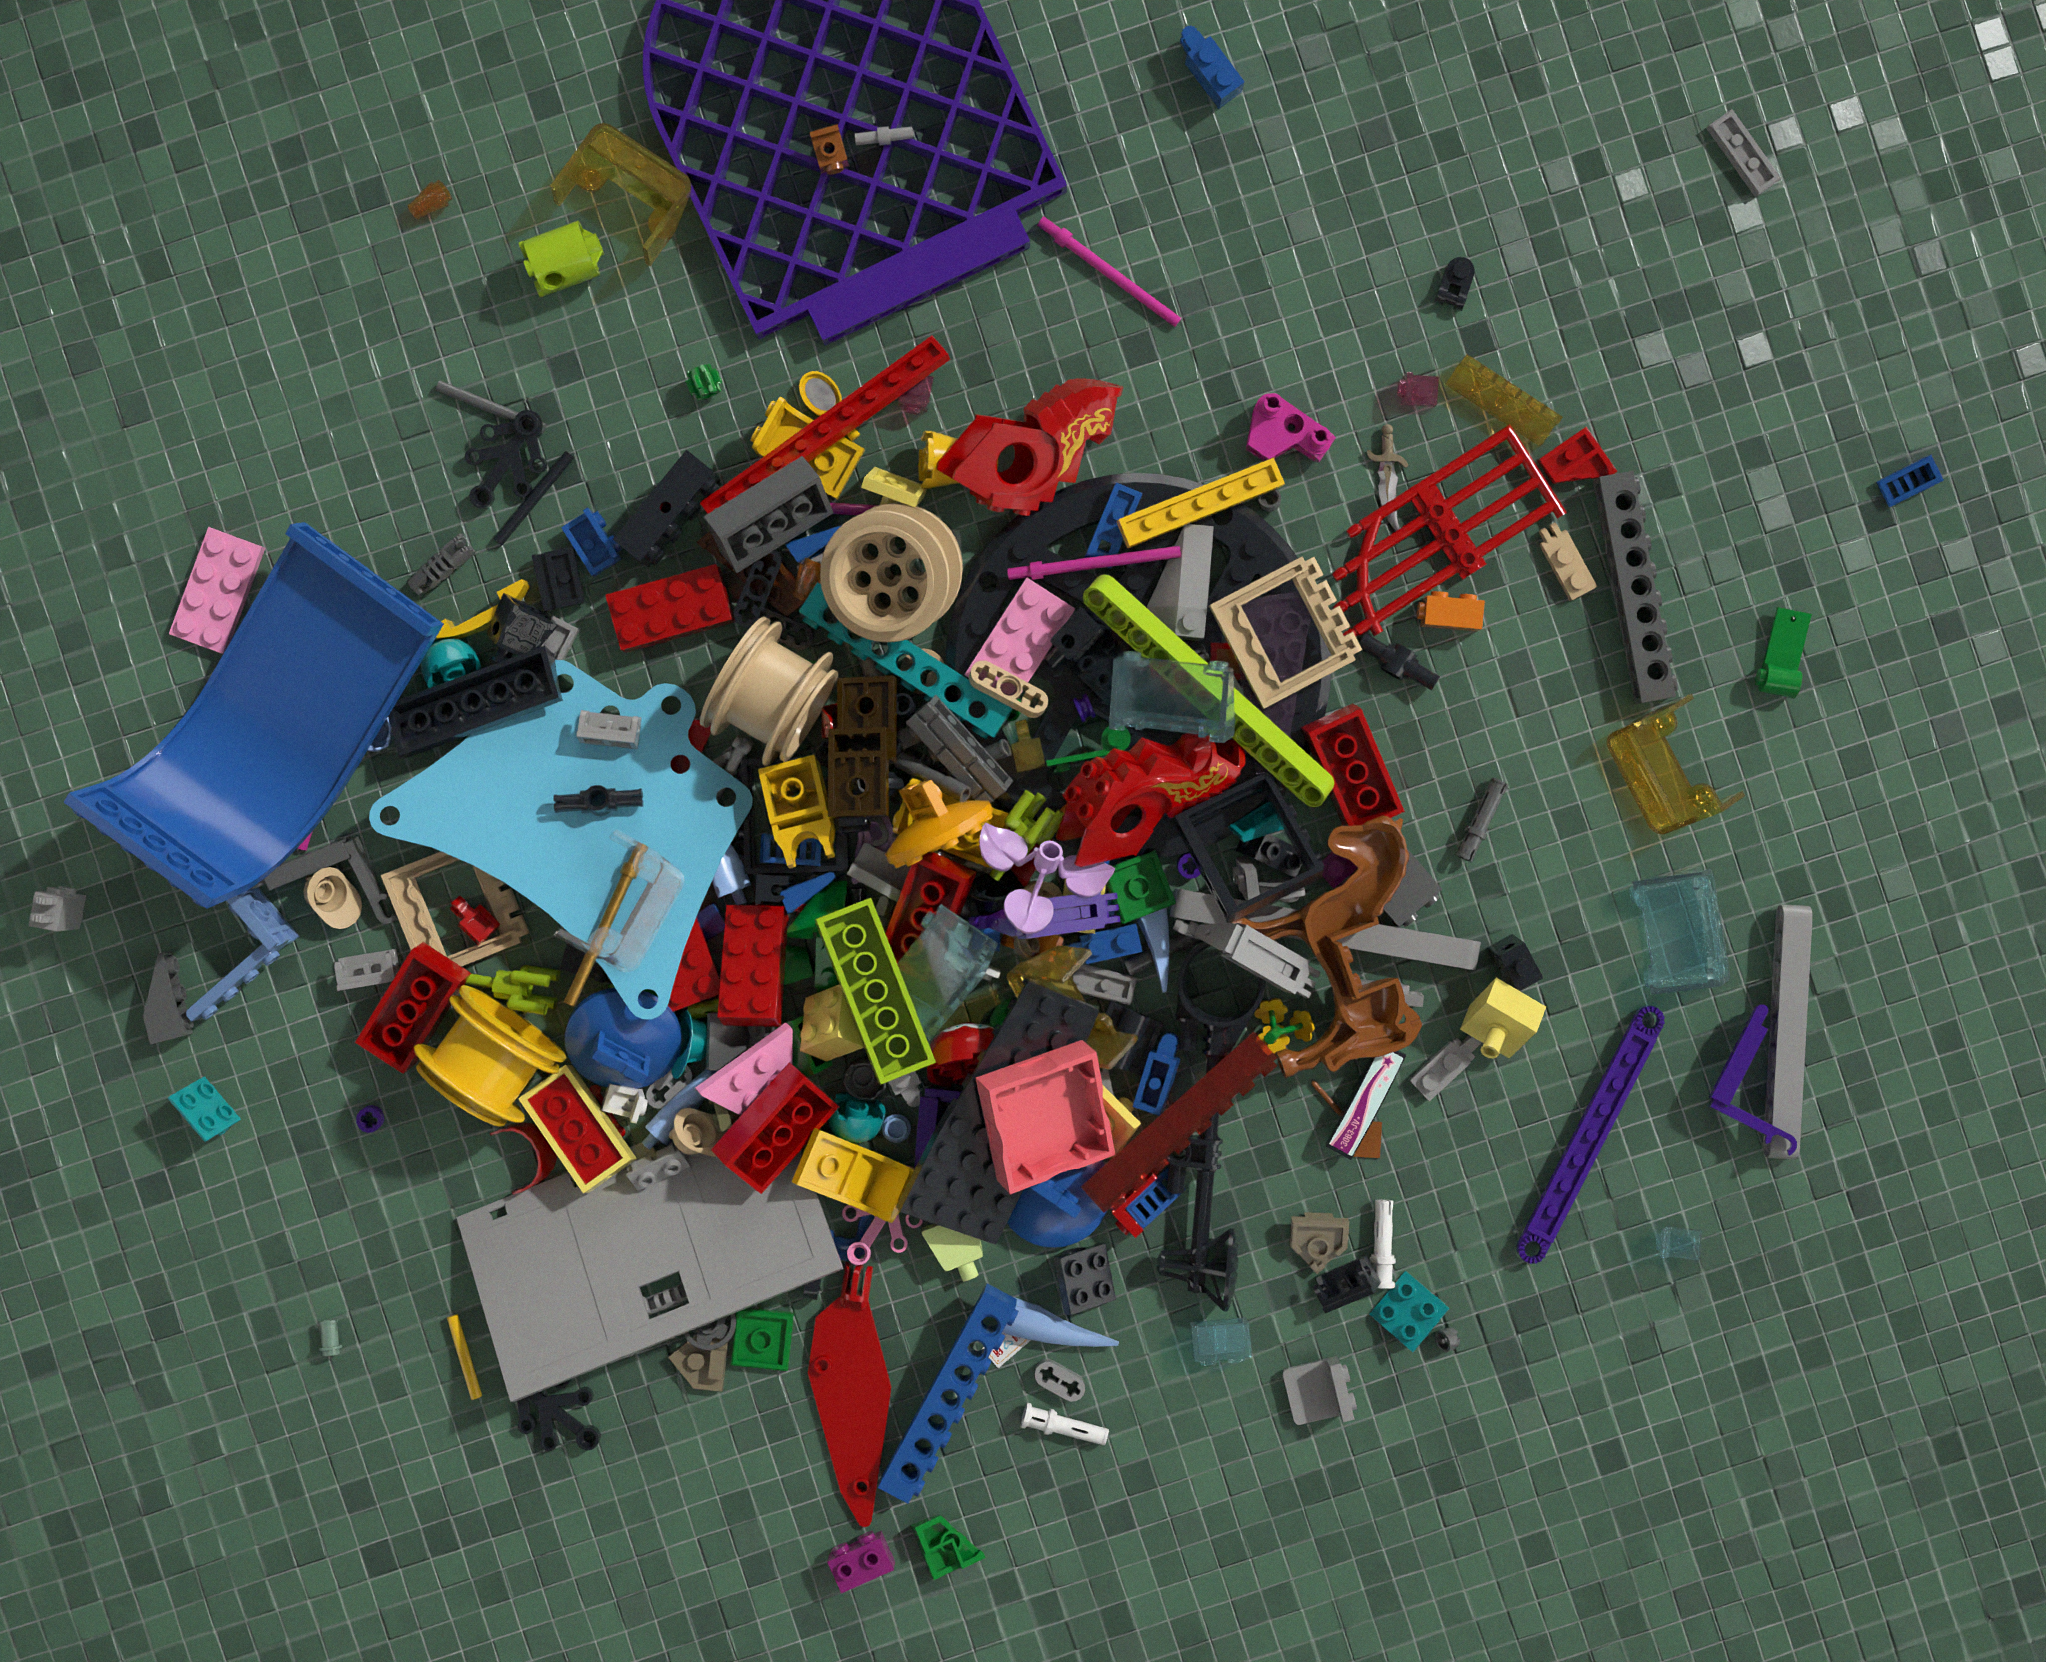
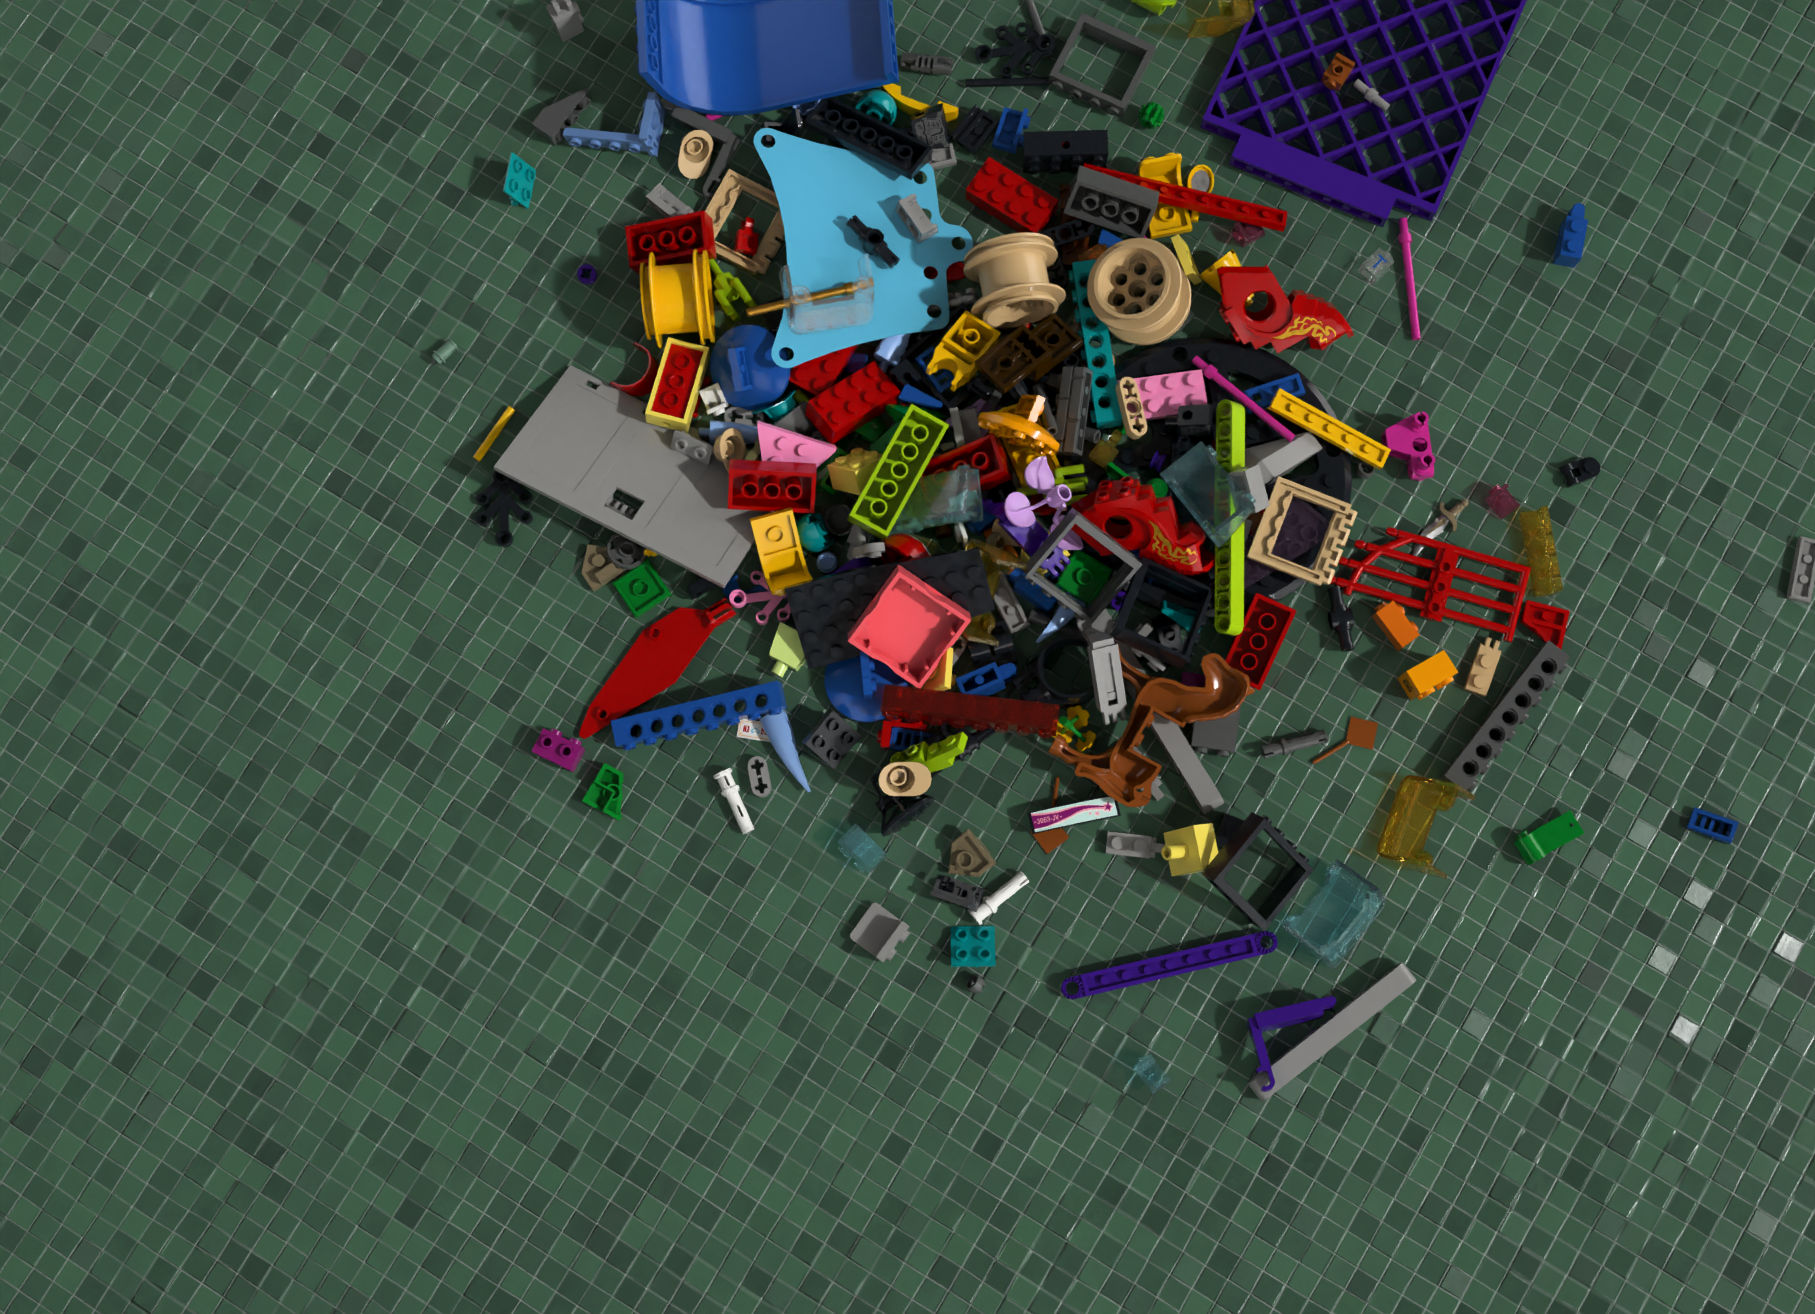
camera: 55 degrees right, 10 degrees down
none -> black bracket [761,108,803,145]
none -> light grey piece [852,526,885,558]
none -> tan piece [878,762,932,796]
none -> lime slope [890,732,968,772]
none -> dark grey window [1022,508,1143,624]
none -> dark grey window [1049,13,1156,118]
none -> black window [1202,812,1314,931]
none -> light grey hinge [1227,464,1270,516]
none -> dark orange piece [1312,717,1378,764]
none -> clear brick [1358,247,1395,286]
none -> light orange brick [1397,650,1458,701]

